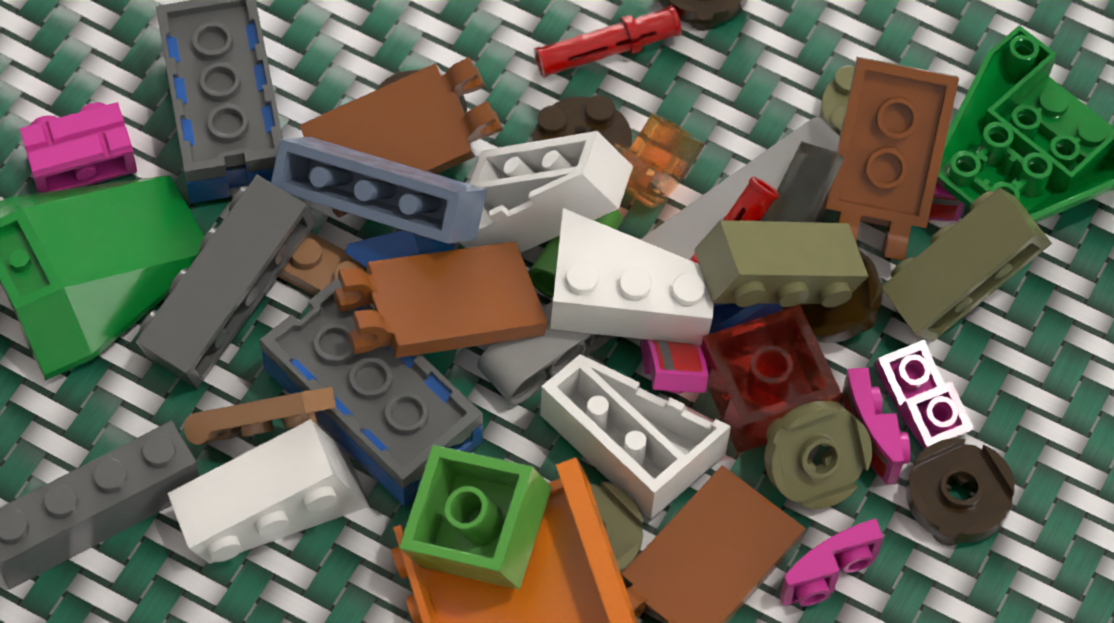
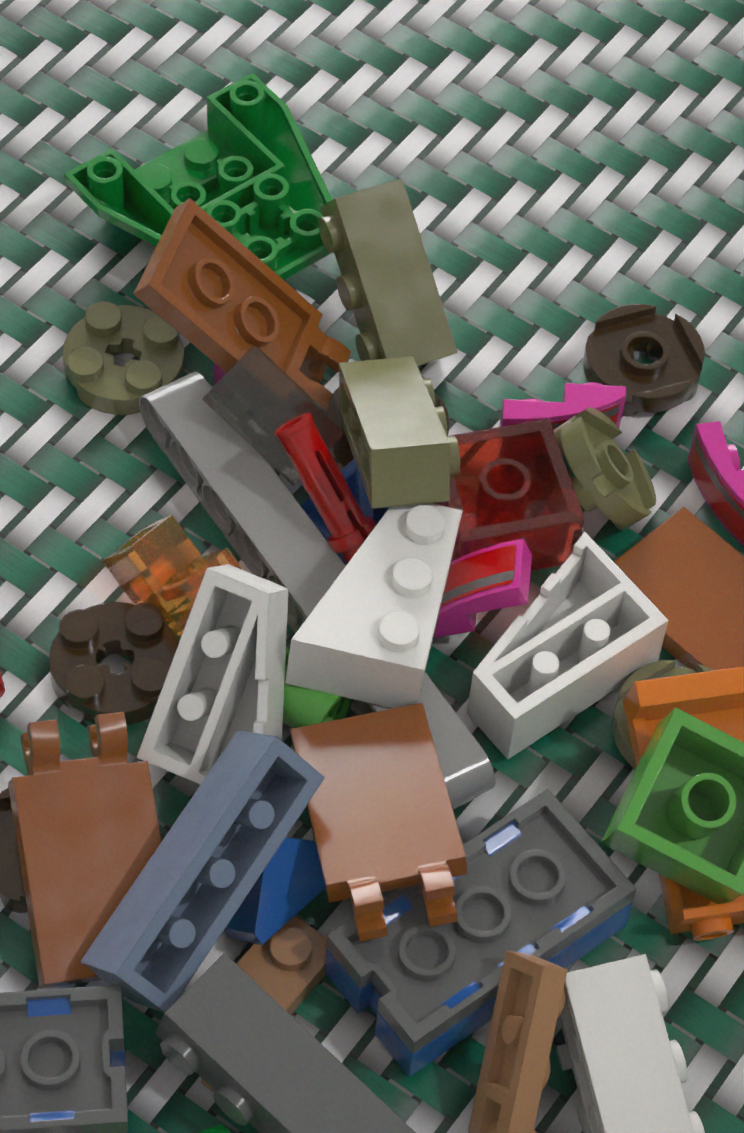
camera: 85 degrees left, 5 degrees down
slope [873,340,974,449] -> none

